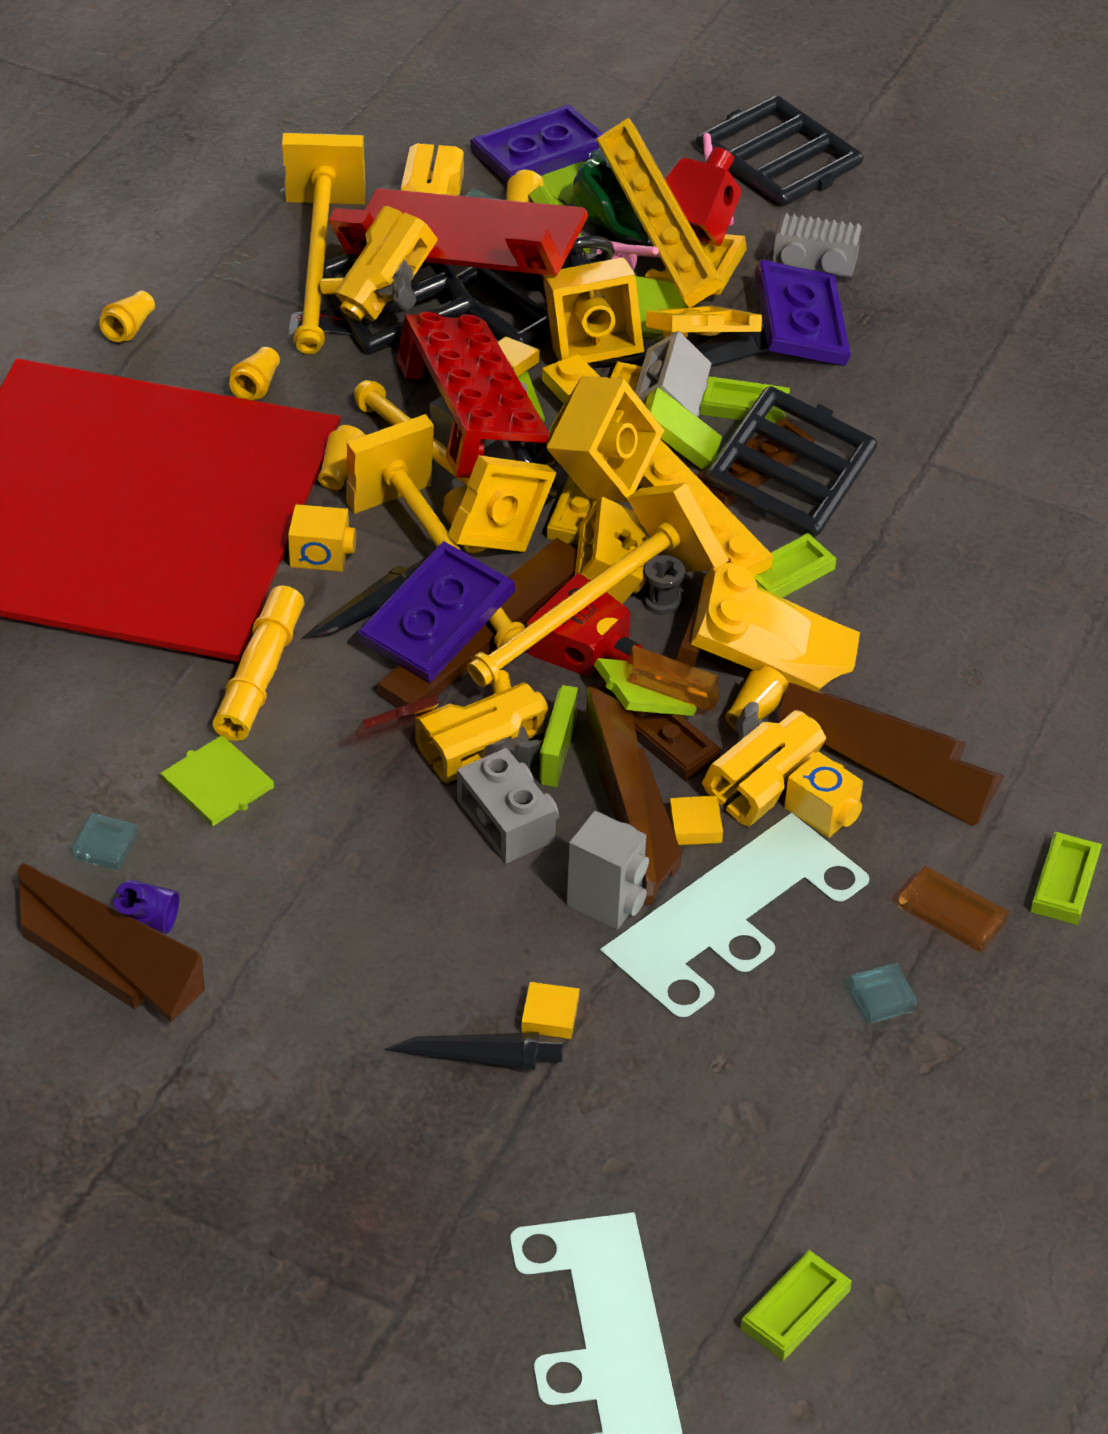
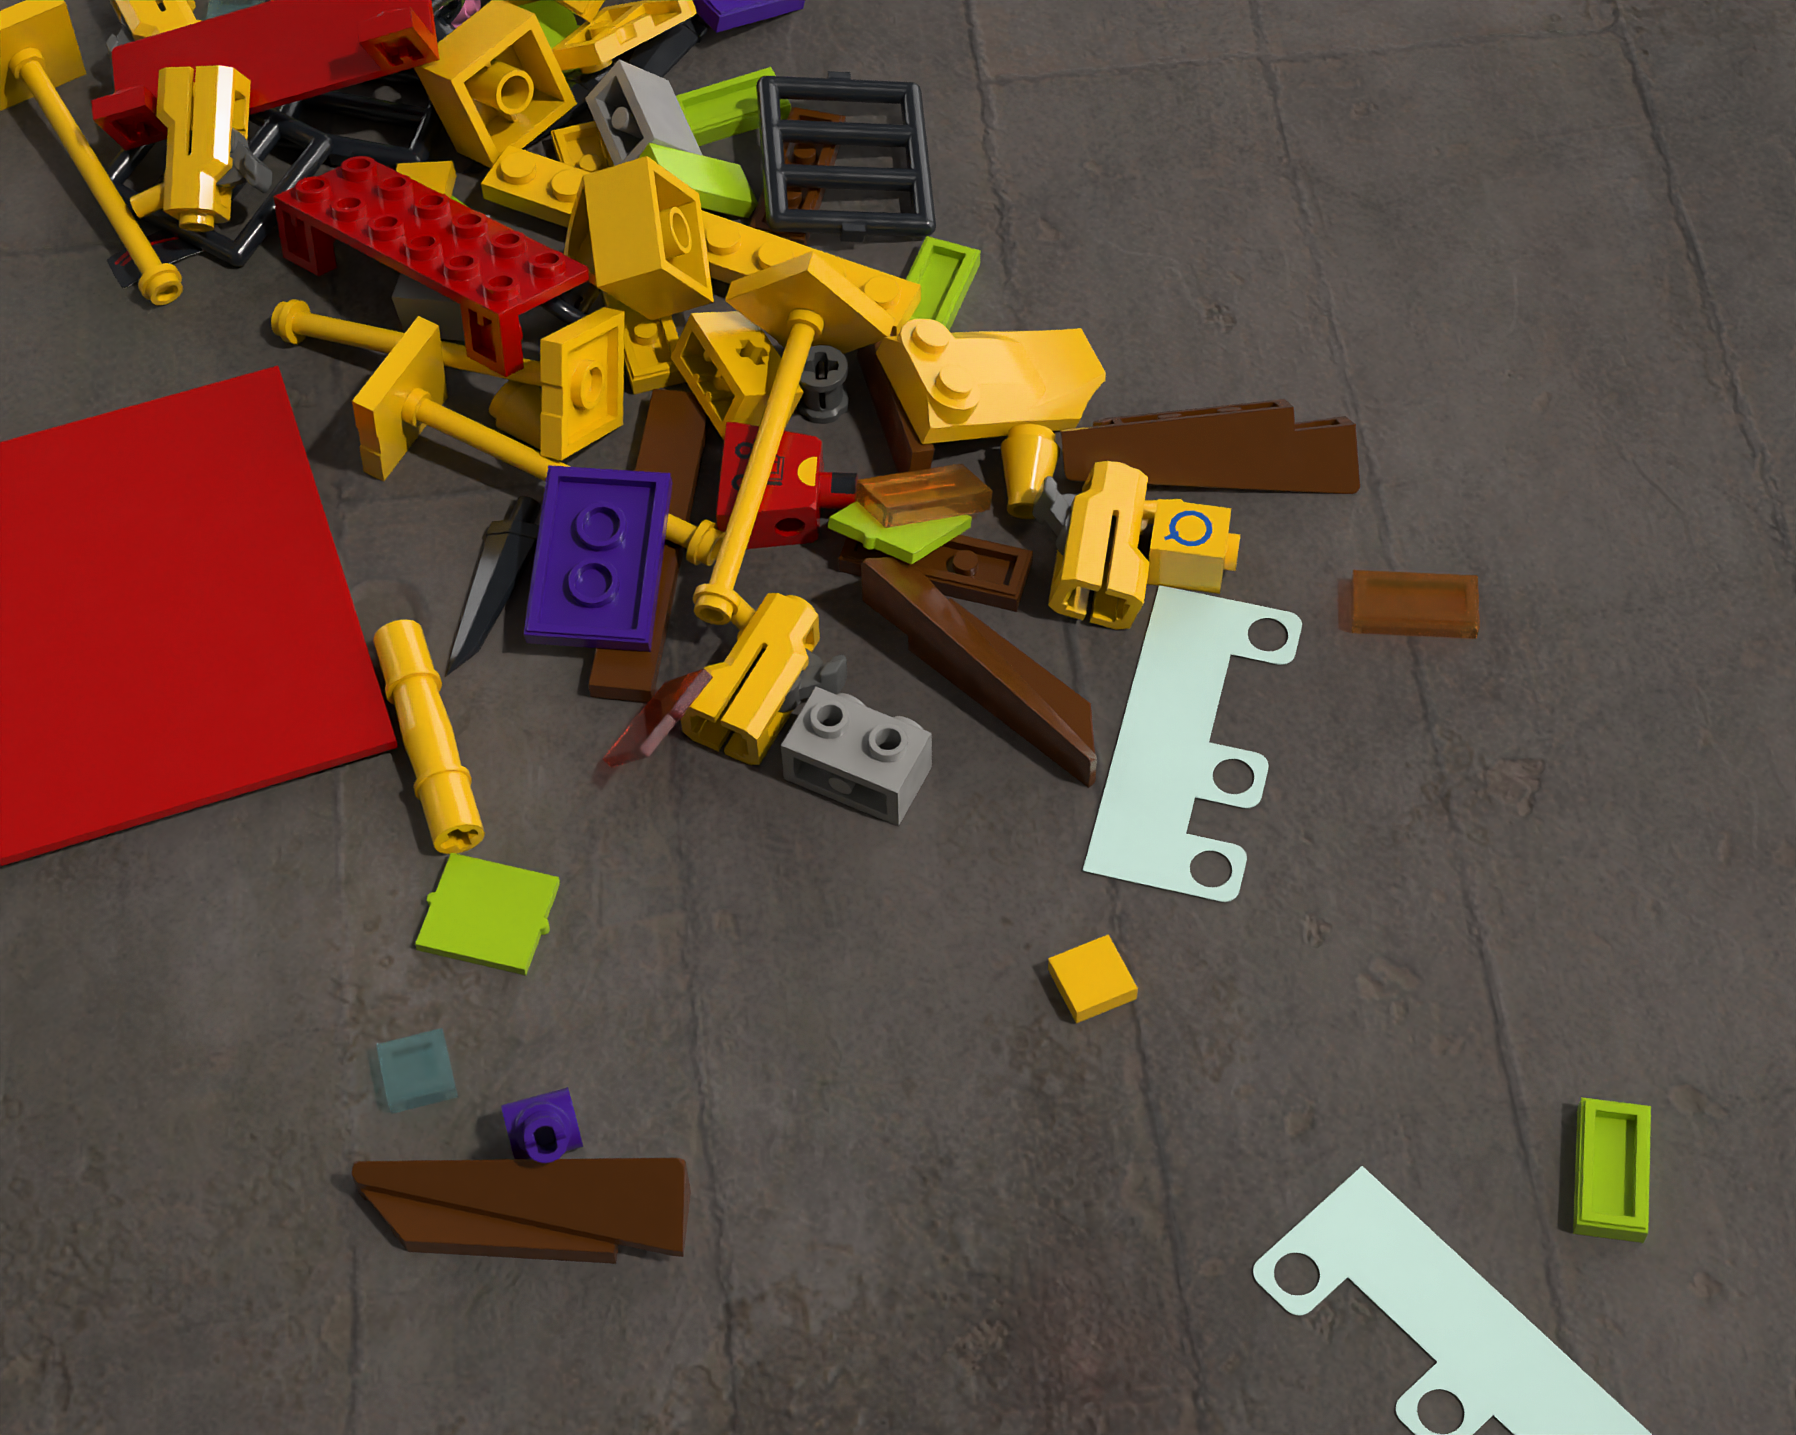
camera: 30 degrees left, 10 degrees up
yellow cone [229,347,280,400] -> none
yellow brick [288,504,356,572] -> none
yellow cone [318,425,365,491] -> none
black bar [385,1031,563,1070] -> none
lime tile [539,685,578,787] -> none
light grey brick [567,811,649,930] -> none
yellow tile [669,796,723,845] -> none
clear light blue tile [849,962,917,1024] -> none
lime tile [1031,832,1102,925] -> none

